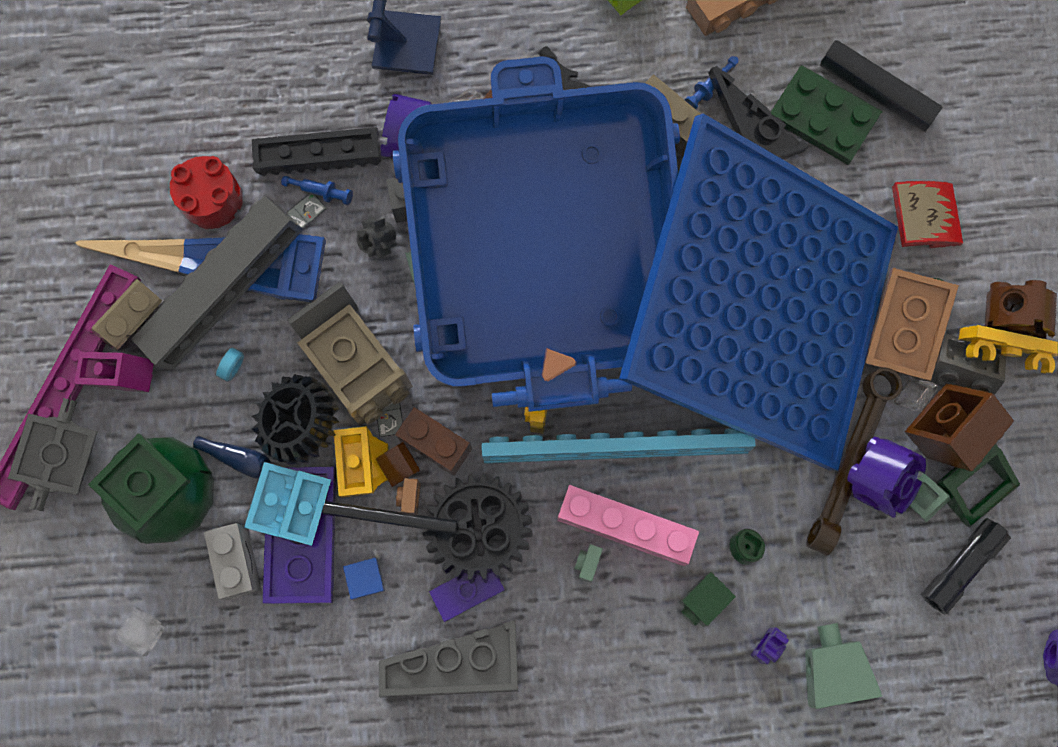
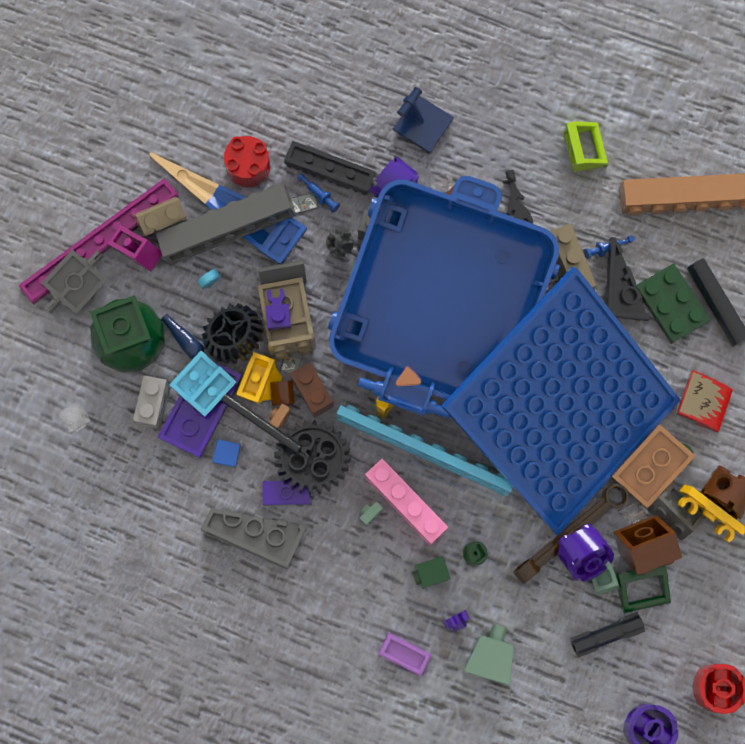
camera: 20 degrees right, 0 degrees up
none -> dark purple plate [265,289,291,331]
none -> medium lavender tile [378,633,432,676]

